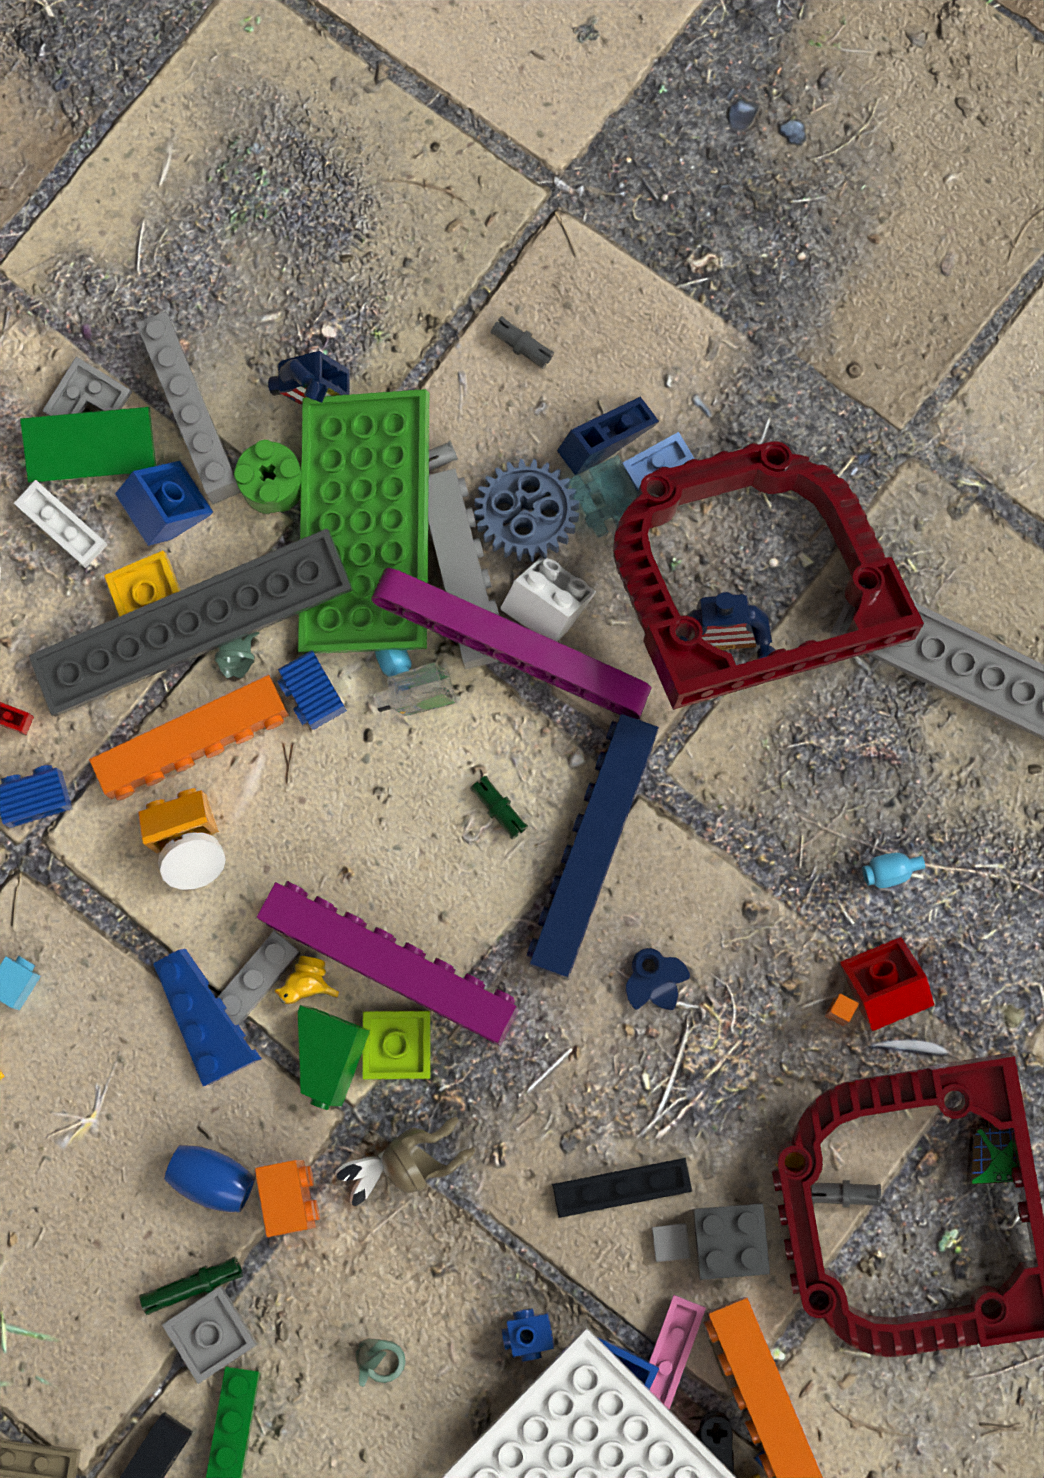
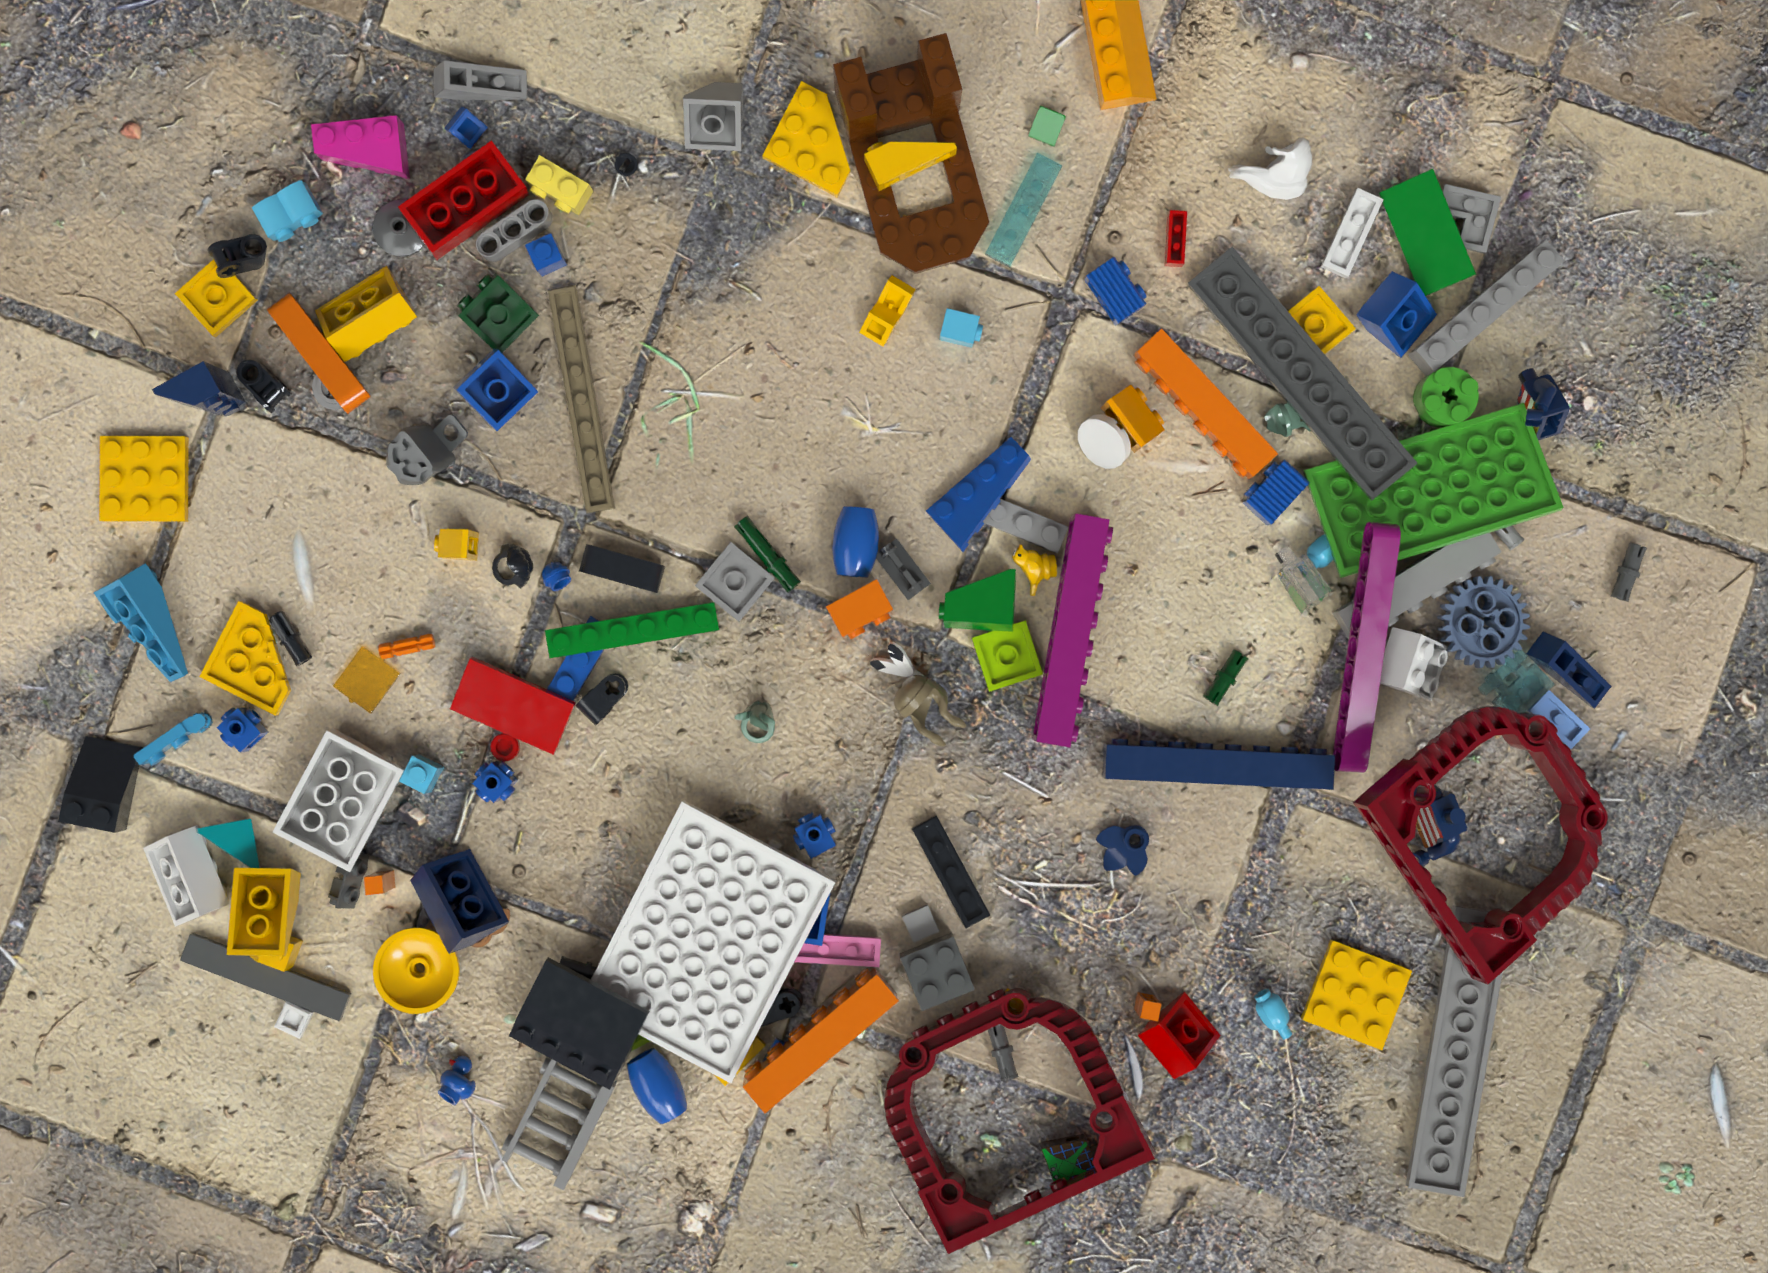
camera: 60 degrees right, 10 degrees up
none -> dark grey hinge [876,538,931,600]
none -> yellow plate [1301,939,1412,1050]

